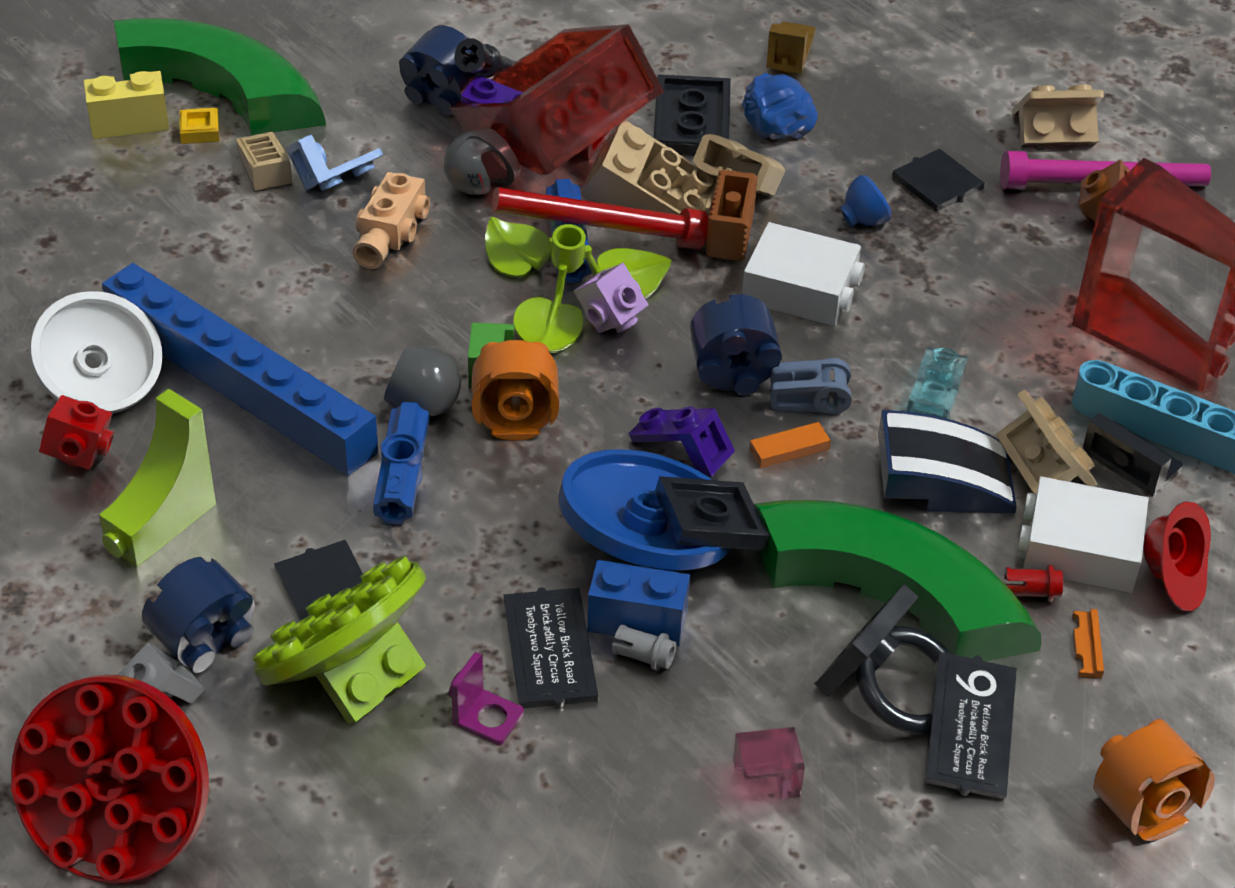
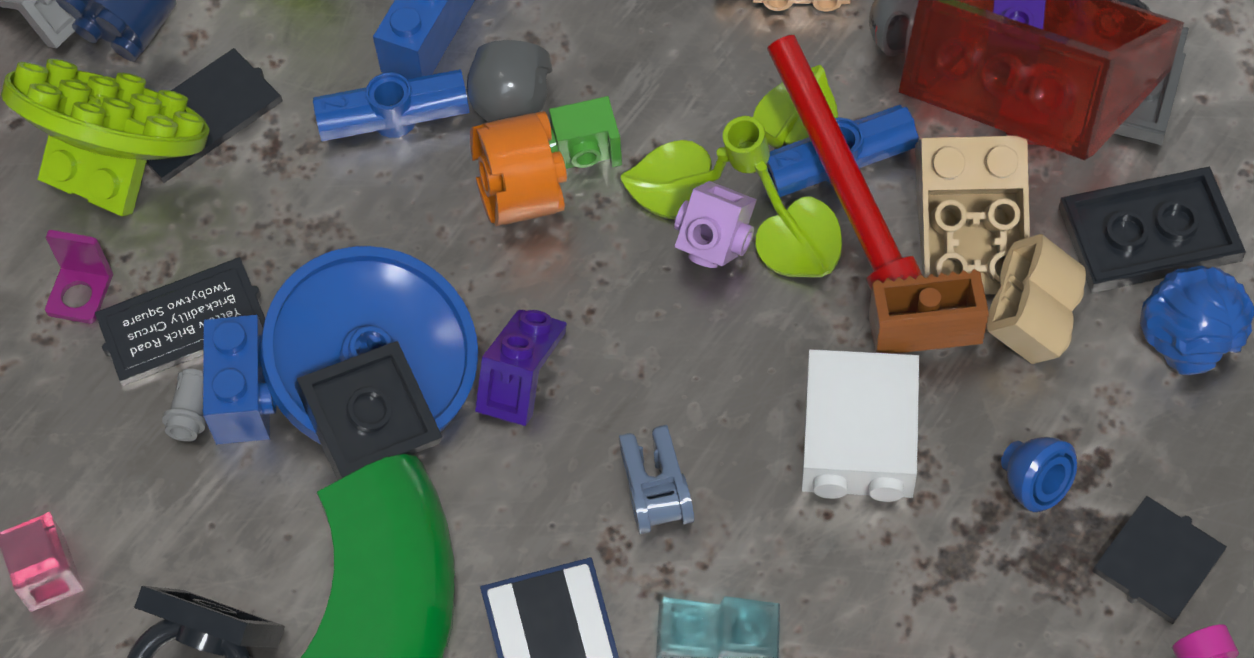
camera: 80 degrees right, 15 degrees up
dark blue brick [690,294,782,396] -> none
orange piece [749,422,831,468] -> none

